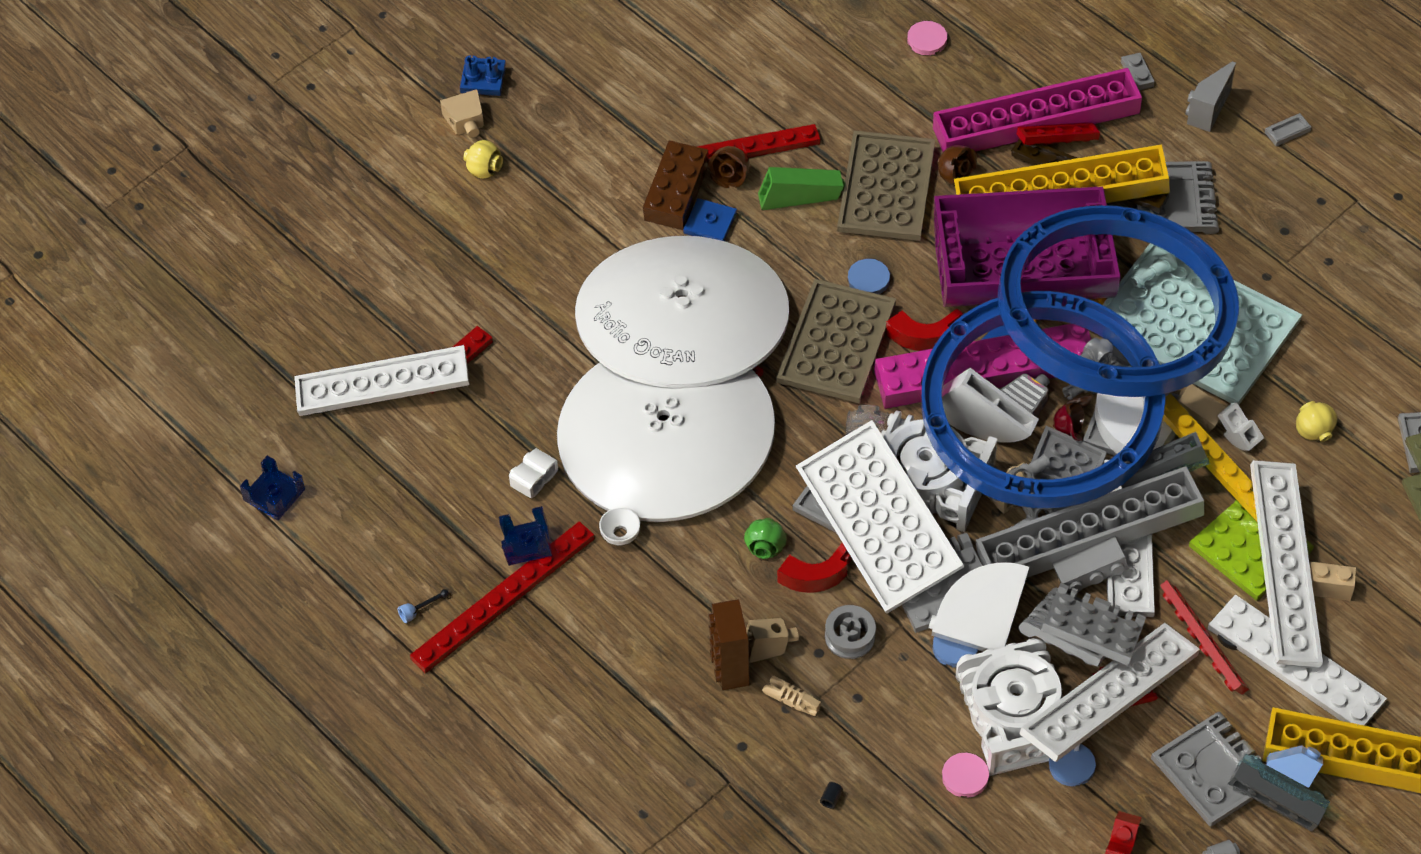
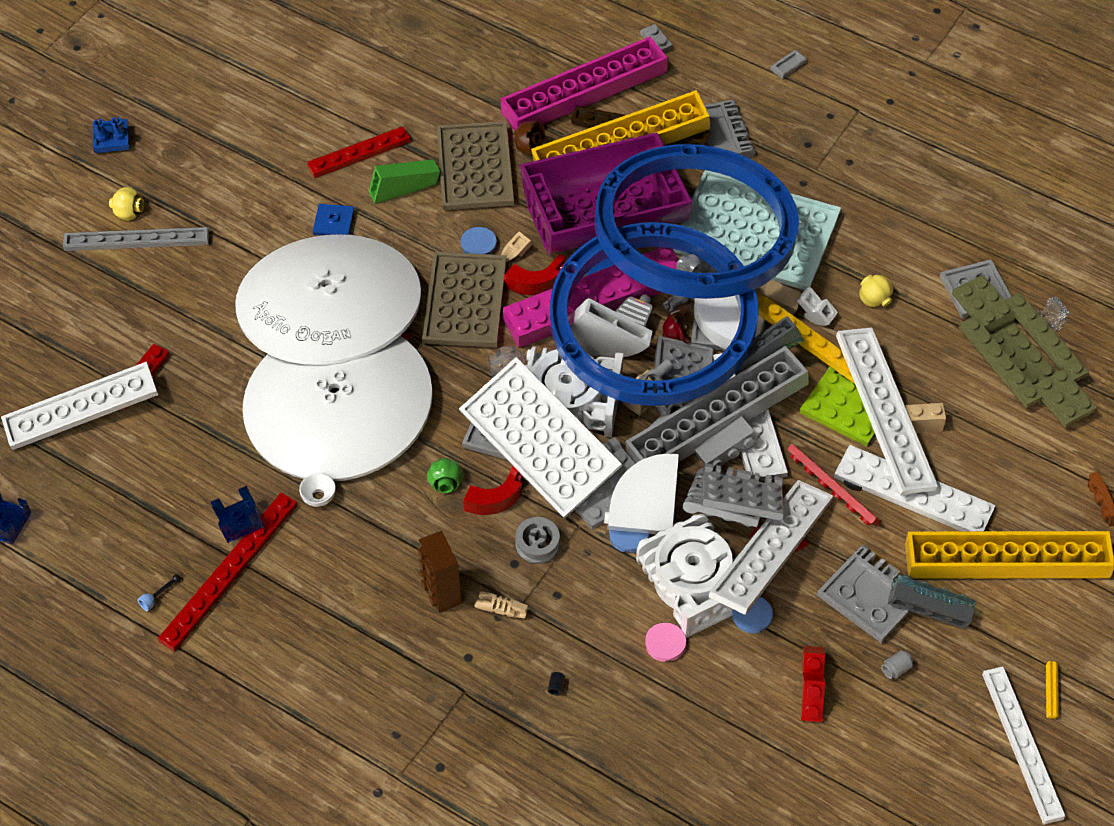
camera: 15 degrees left, 0 degrees up
tan torso [440,89,484,138] -> none
white brick [509,448,558,498] -> none
reddish brown brick [643,140,709,230] -> none
reddish brown cylinder [708,146,750,188] -> none
tan torso [746,618,799,663] -> none
bright pink tile [907,21,947,55] -> none
red plate [1016,122,1100,145] -> none
light aqua piece [1131,253,1177,289] -> none
light grey slope [1185,61,1236,132] -> none
light blue slope [1266,745,1323,788] -> none
none -> light grey tile [63,227,210,251]
none -> tan plate [501,232,533,262]

